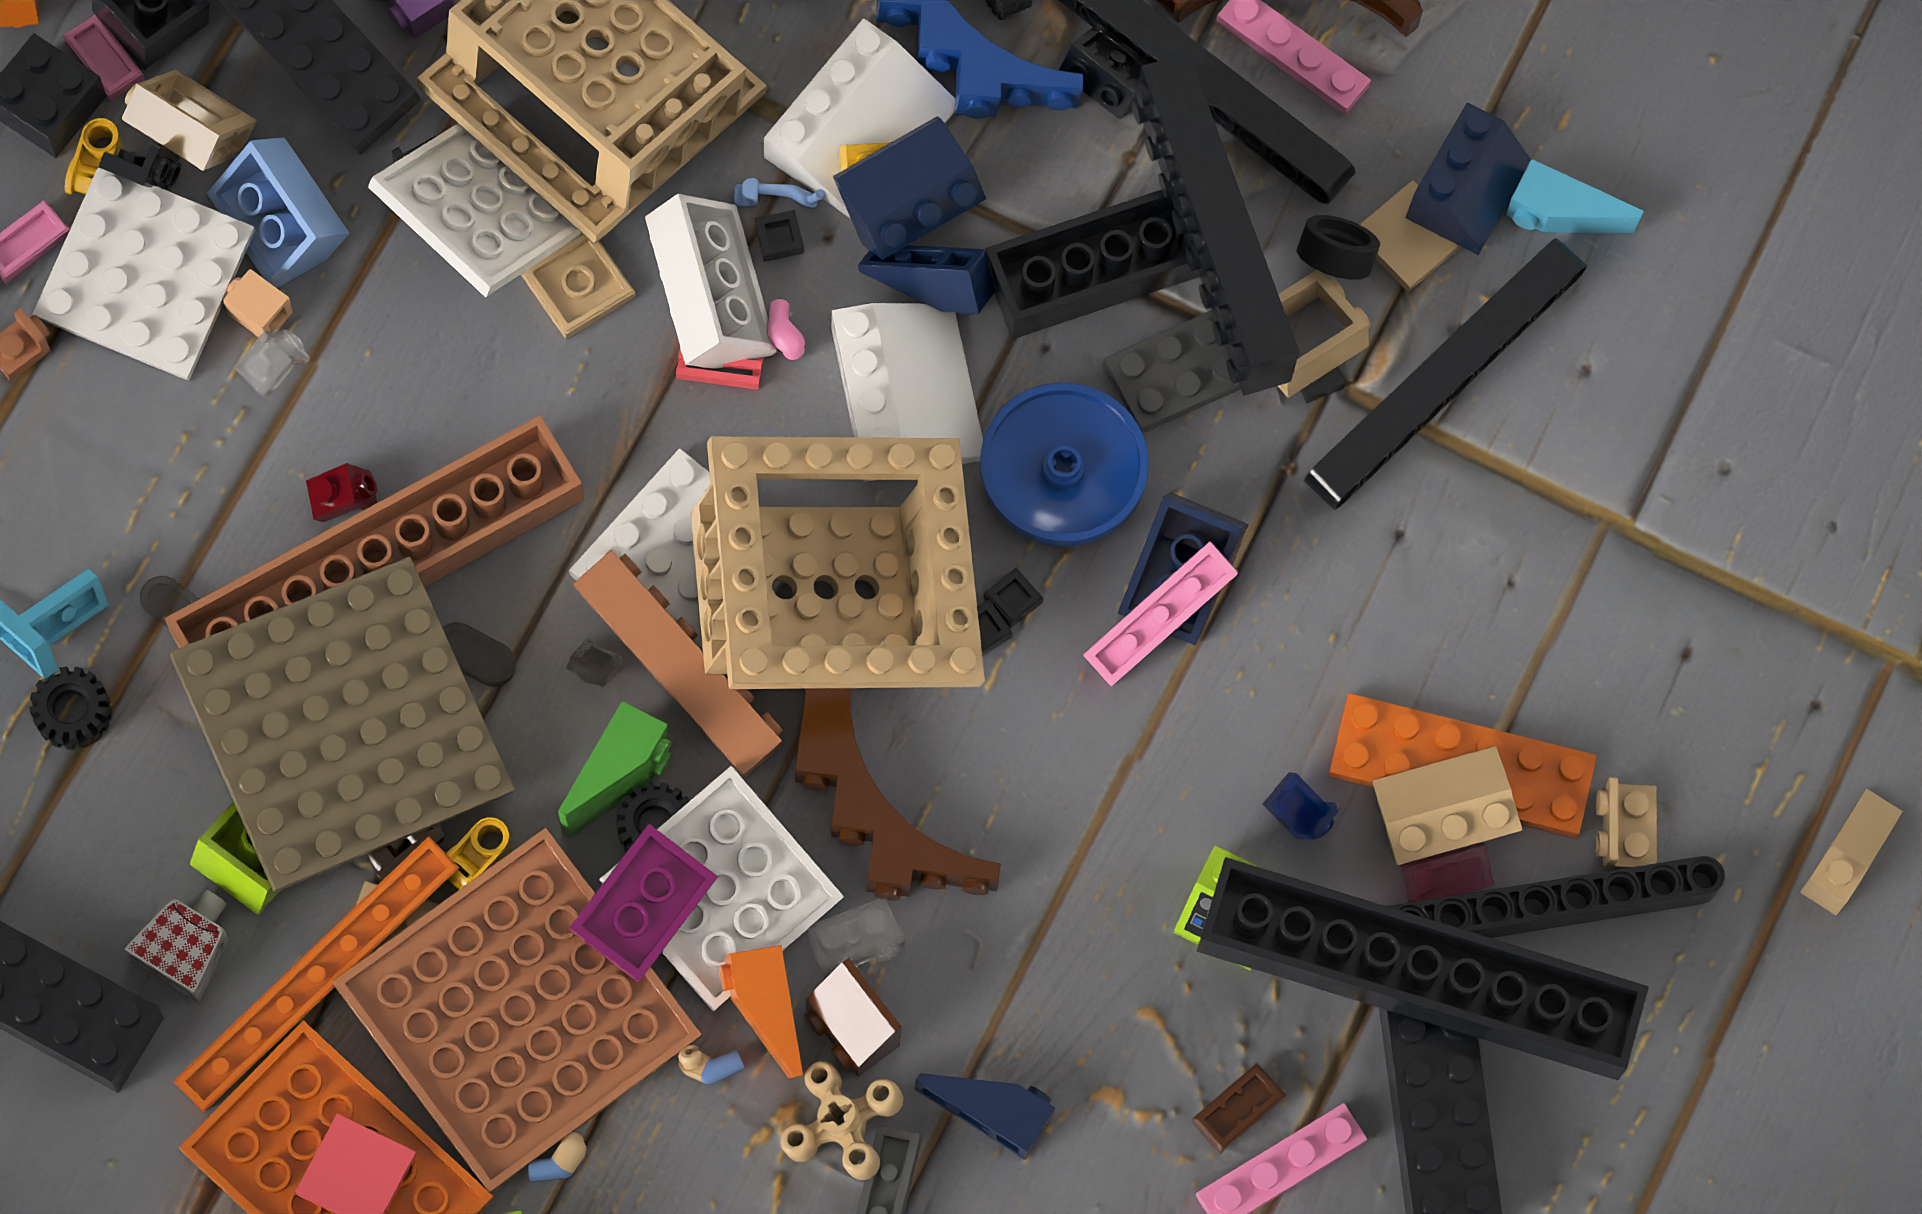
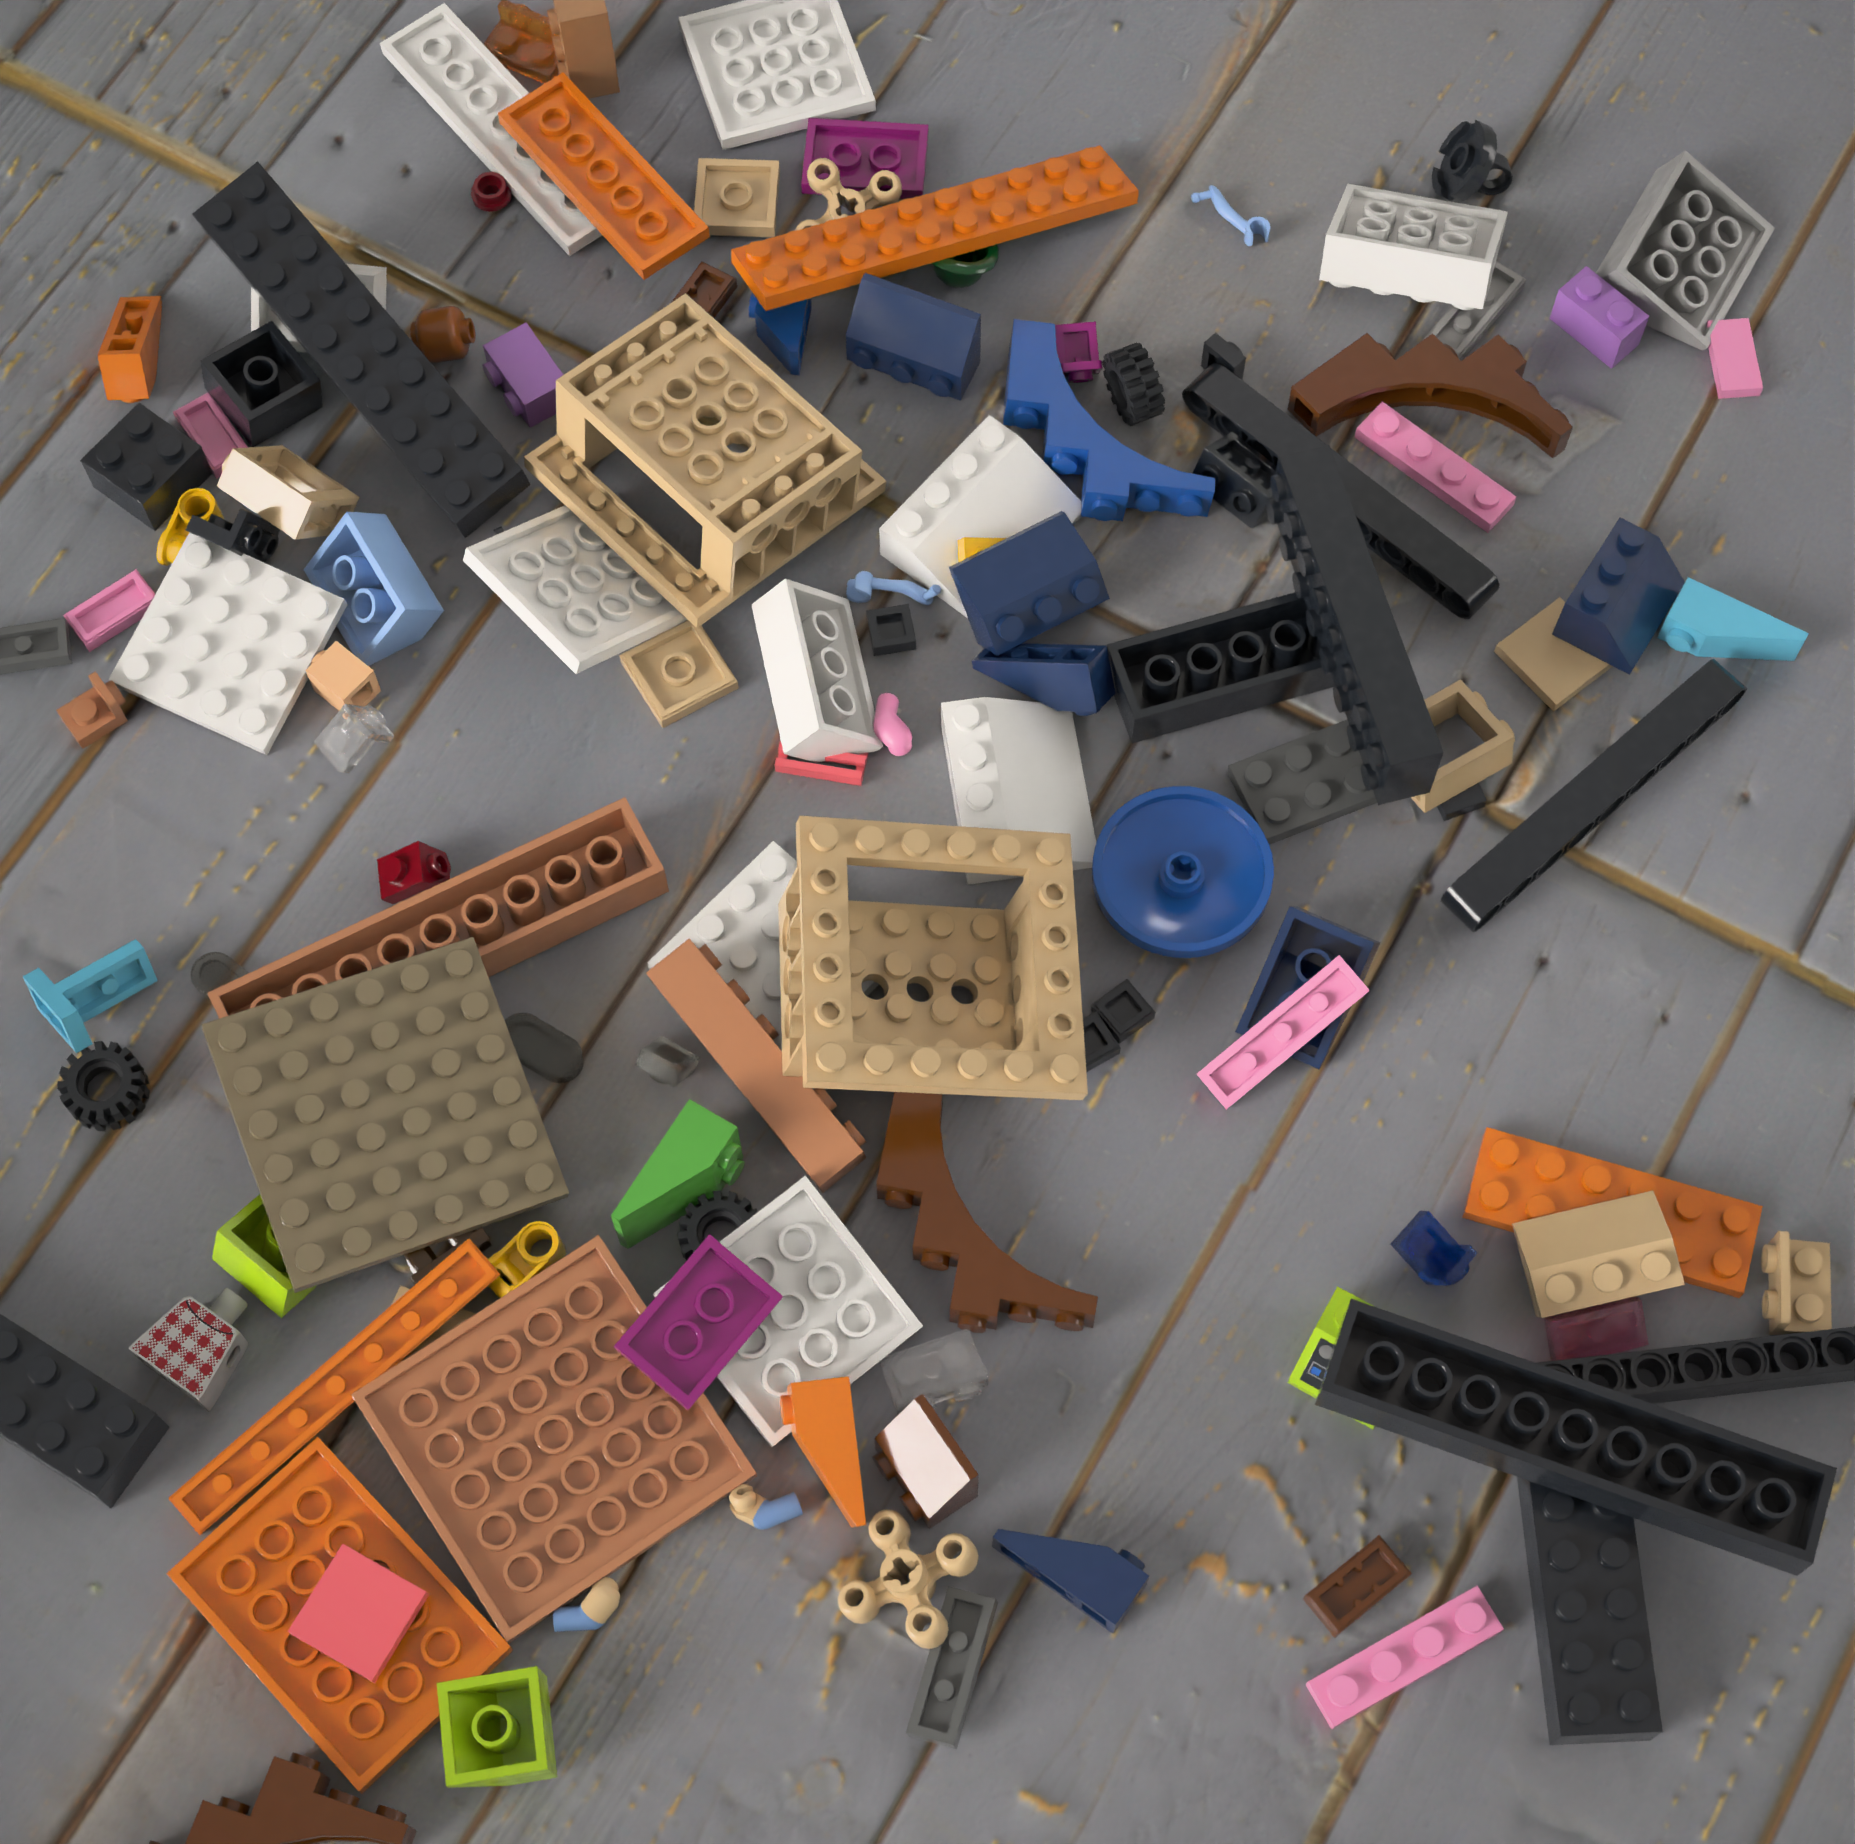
camera: 10 degrees right, 5 degrees down
black tyre [1296,215,1380,280] -> none

